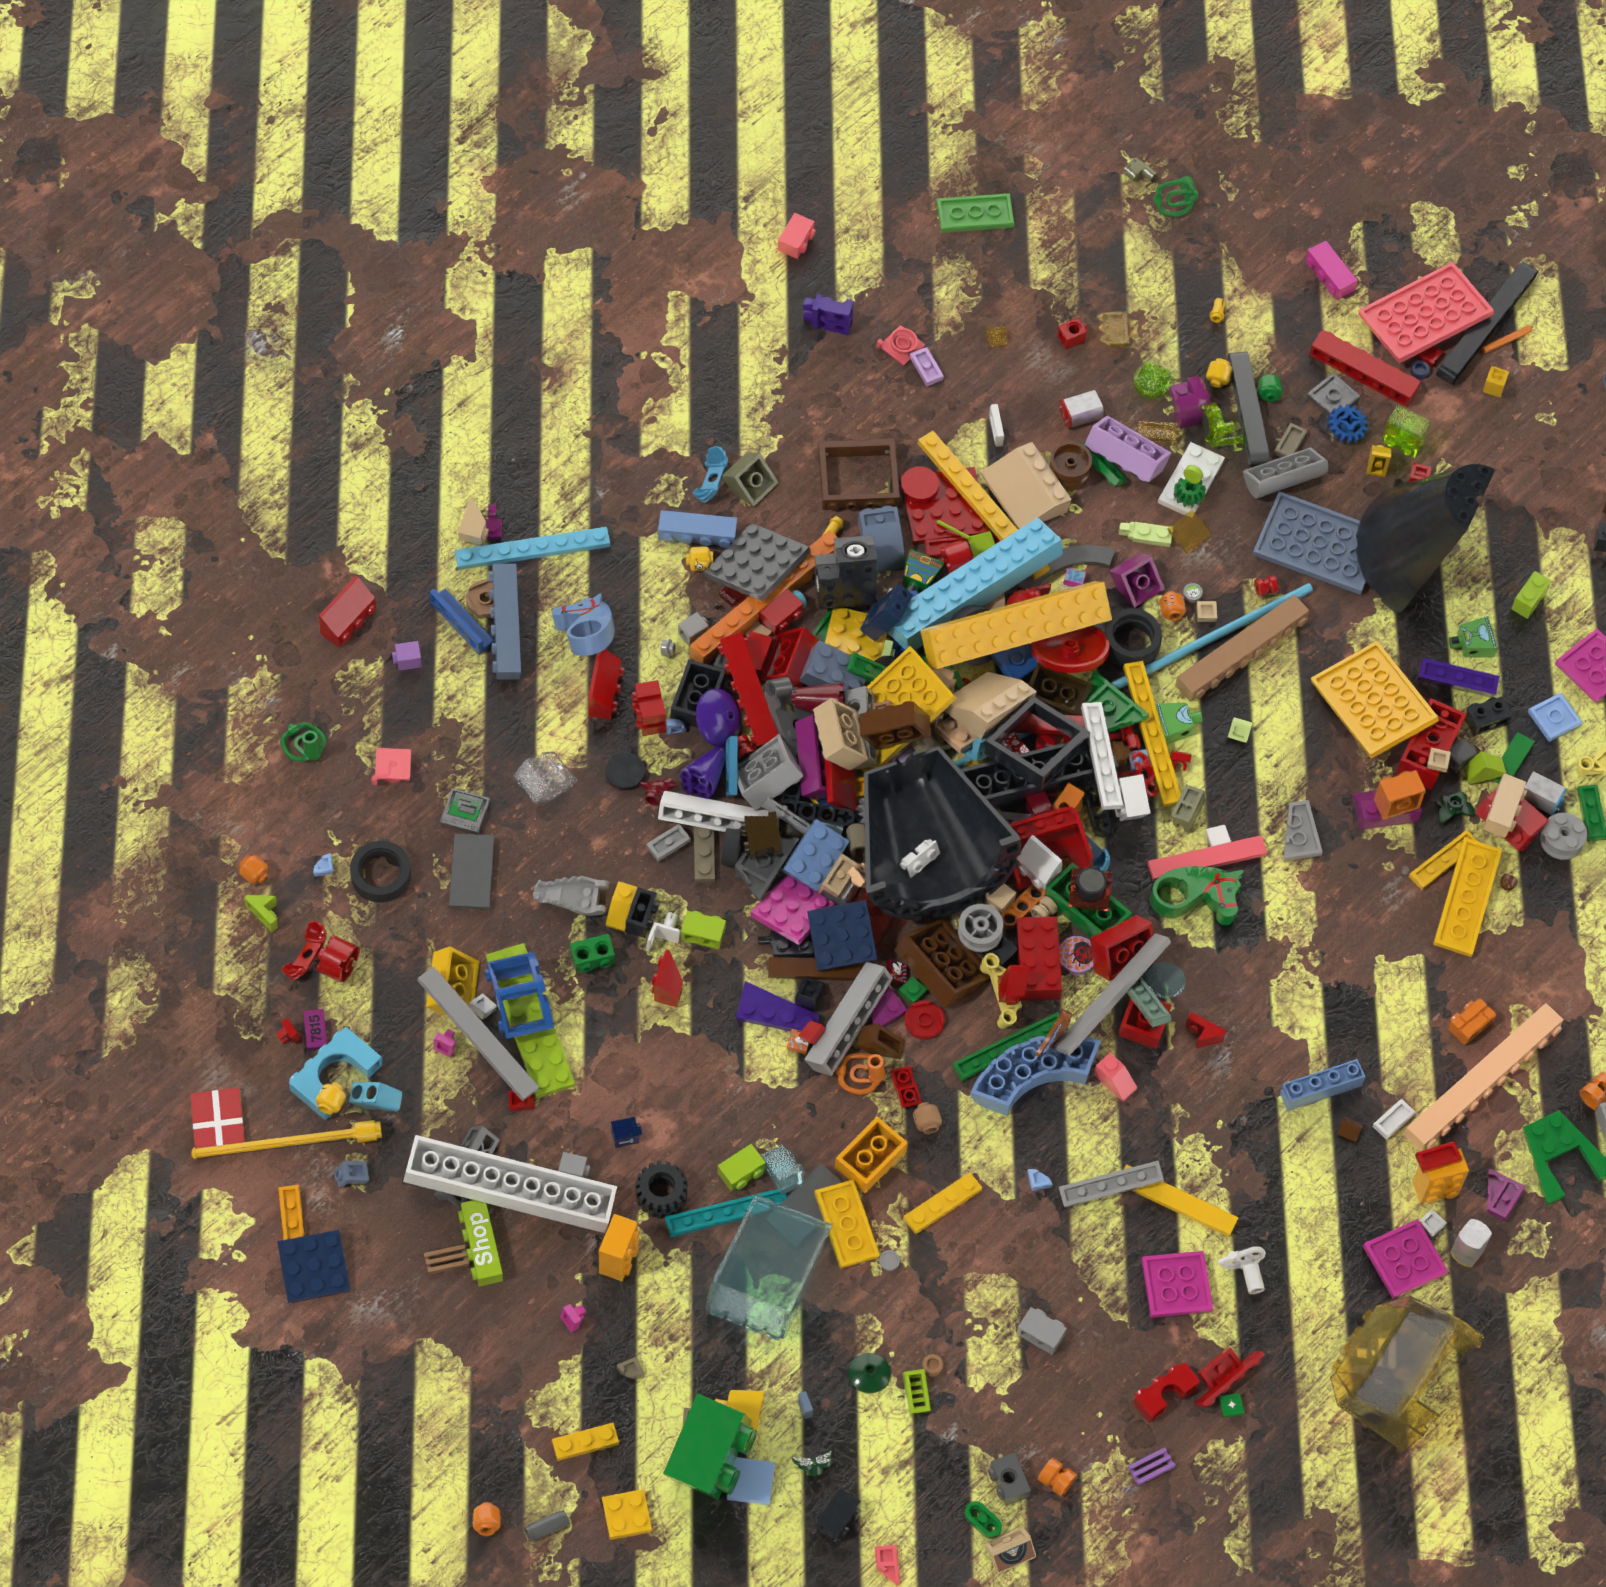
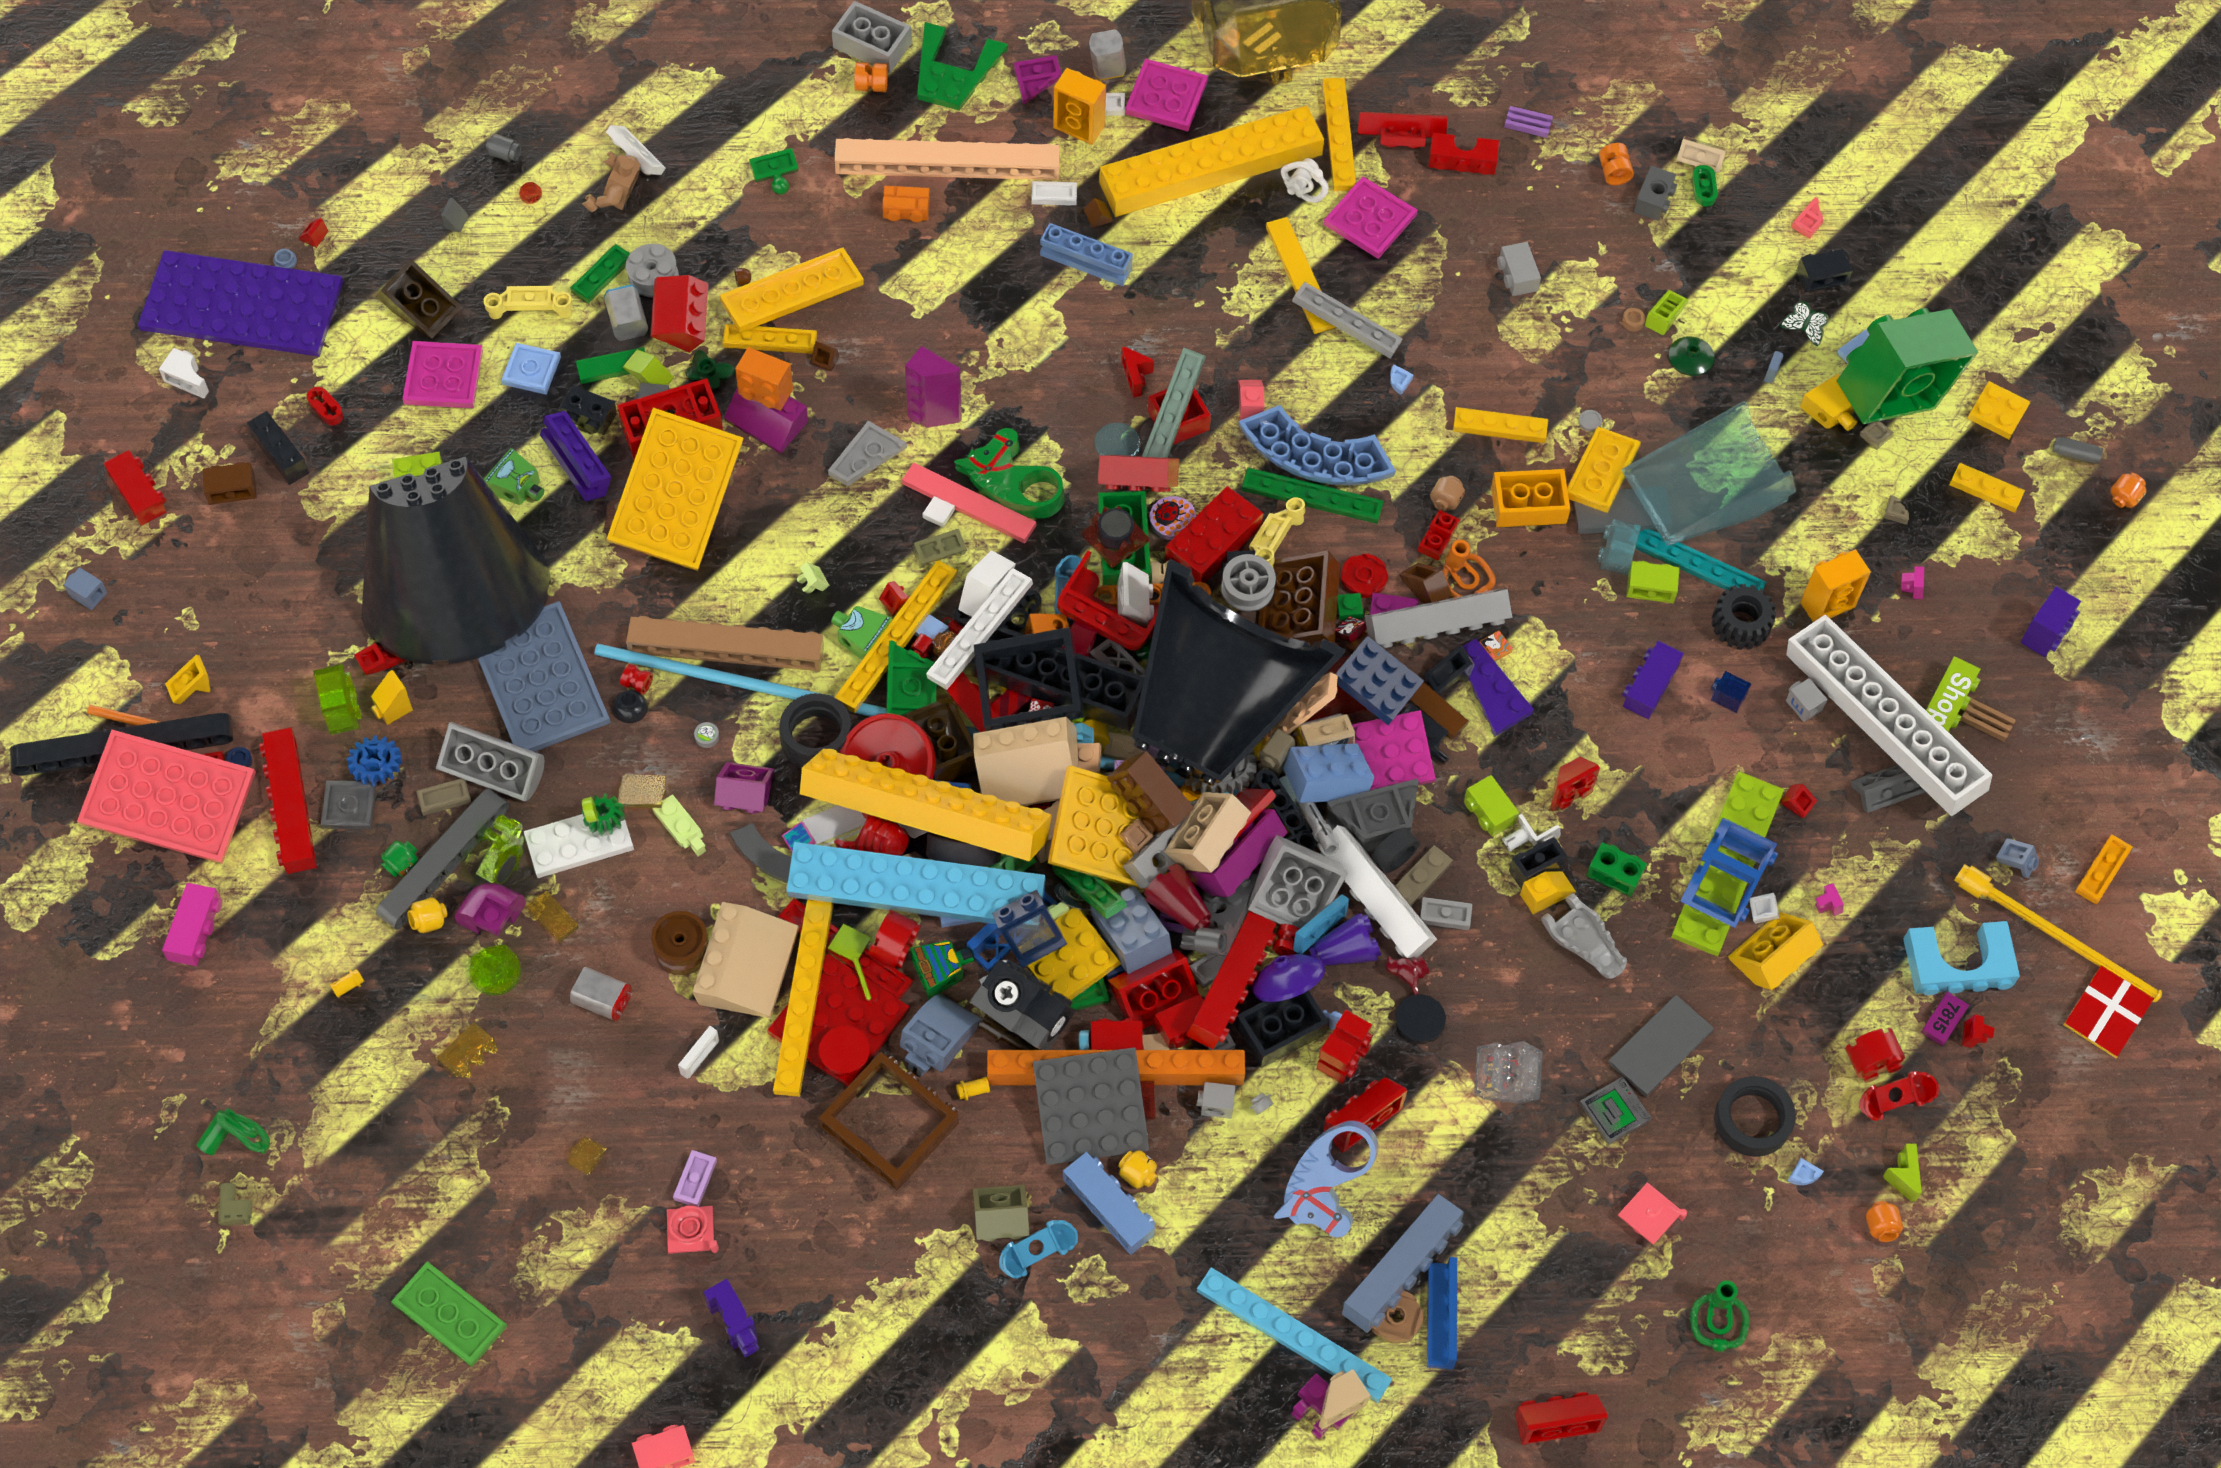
camera: 135 degrees left, 0 degrees up
dark blue plate [277,1230,350,1303] -> none
yellow head [315,1083,346,1115] -> none
medium azure piece [349,1082,402,1112] -> none
medium lavender brick [392,641,422,671] -> none
light grey tile [417,966,539,1101] -> none
dark brown hips [741,811,782,860] -> none
red tile [798,1020,826,1044] -> none
white hinge [900,839,940,877] -> none
red slope [998,965,1030,1005] -> none
dark orange arm [1035,1010,1072,1057] -> none
light grey tile [1053,933,1171,1055] -> none
red brick [1057,317,1088,349] -> none
green plate [1081,442,1129,486] -> none
lavender brick [1084,415,1171,482] -> none
red piece [1132,751,1158,798] -> none
orange head [1159,591,1186,621] -> none
tan tile [1196,601,1217,622] -> none
green tile [1219,1393,1244,1418] -> none
red tile [1415,1141,1462,1173] -> none
tan plate [1427,748,1451,772] -> none
tan brick [1483,773,1527,838] -> none
none -> black piece [613,690,648,723]
none -> green plate [749,148,799,195]
none -> reddish brown slope [810,341,840,371]
none -> magenta slope [905,346,962,428]
none -> yellow brick [1099,105,1324,217]
none -> yellow plate [1322,78,1356,191]
none -> dark purple brick [1622,641,1684,720]
none -> dark purple brick [2020,586,2081,657]

